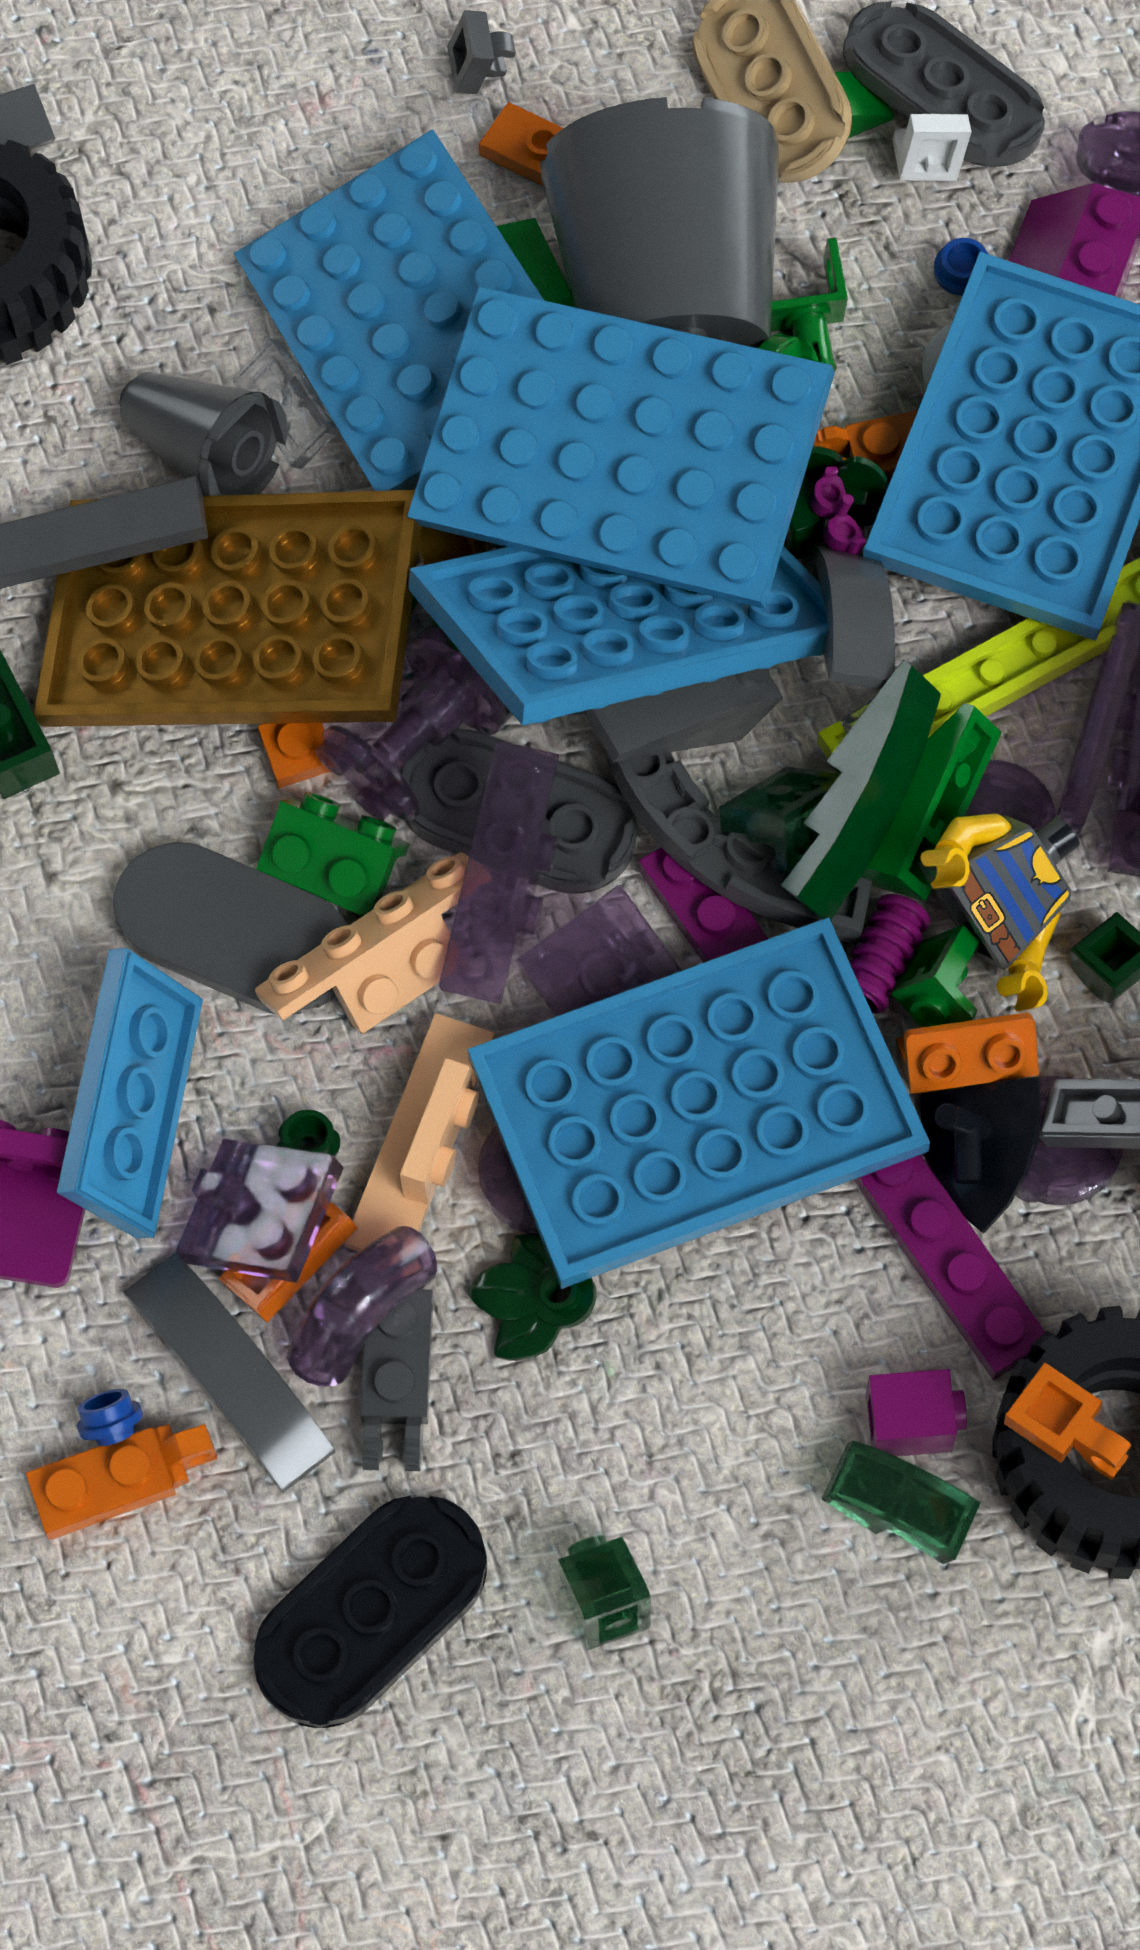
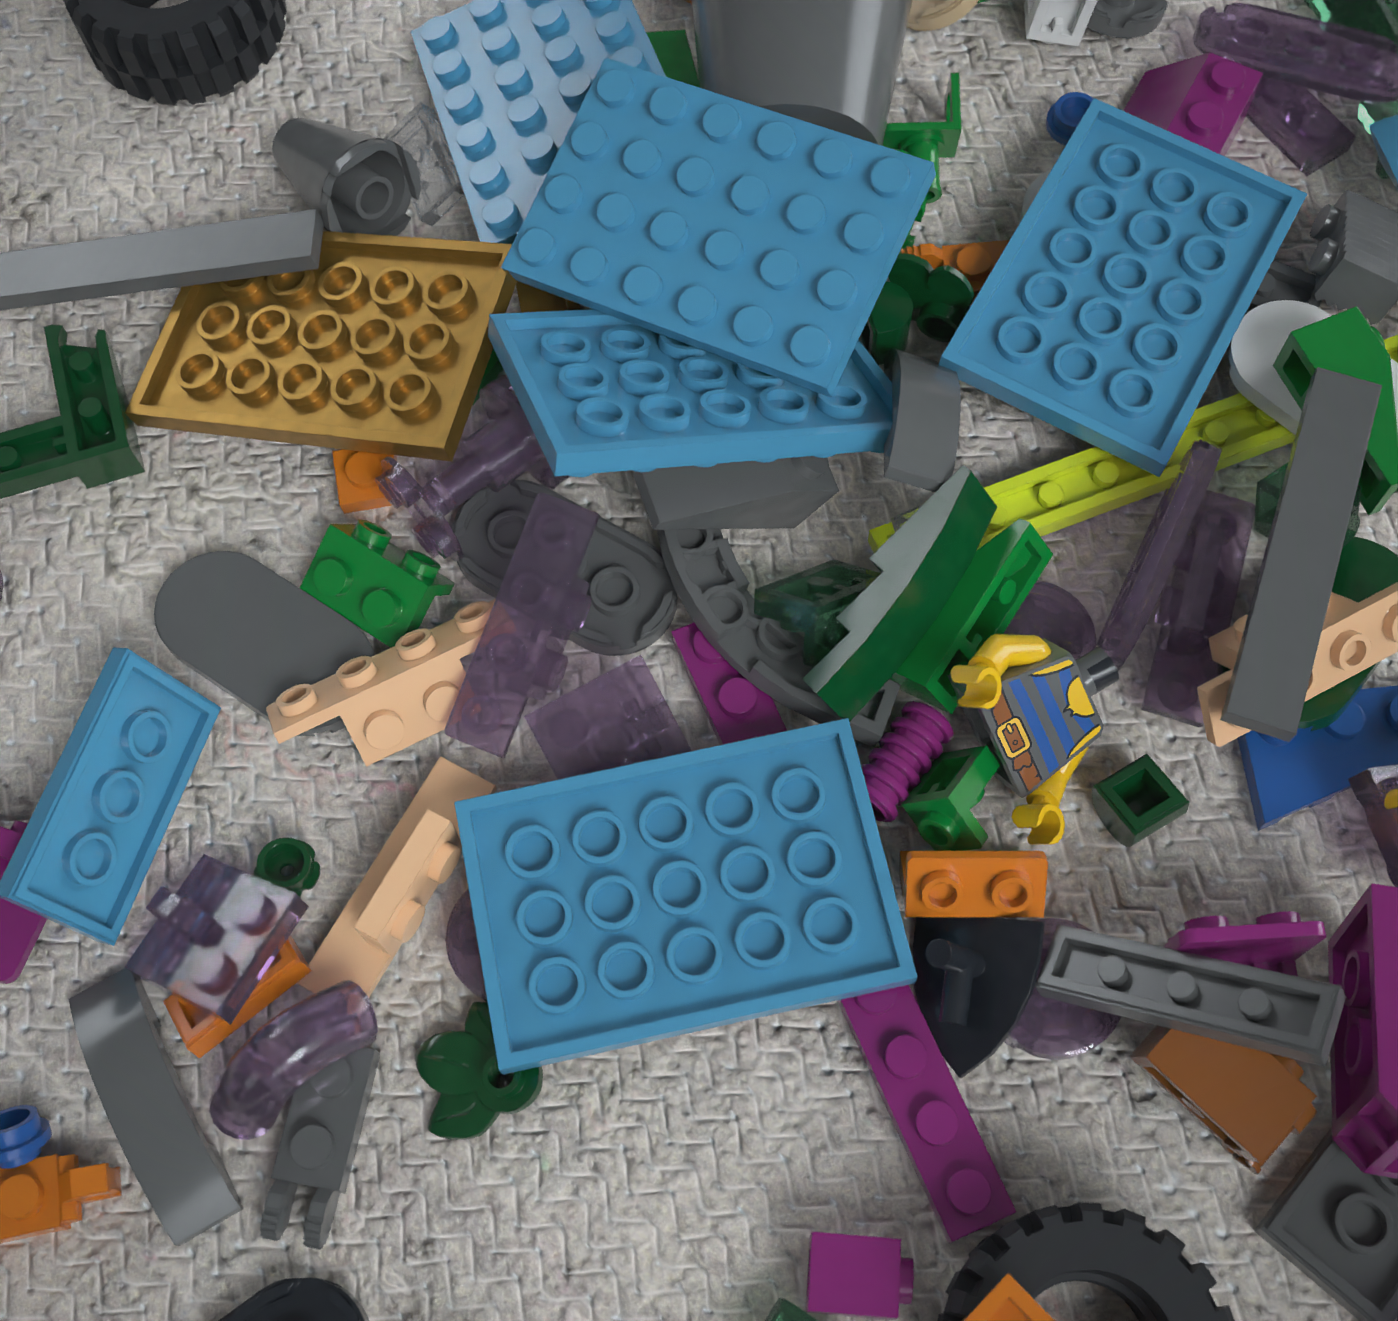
camera: 10 degrees right, 0 degrees up
magenta piece [809,466,866,554] -> none

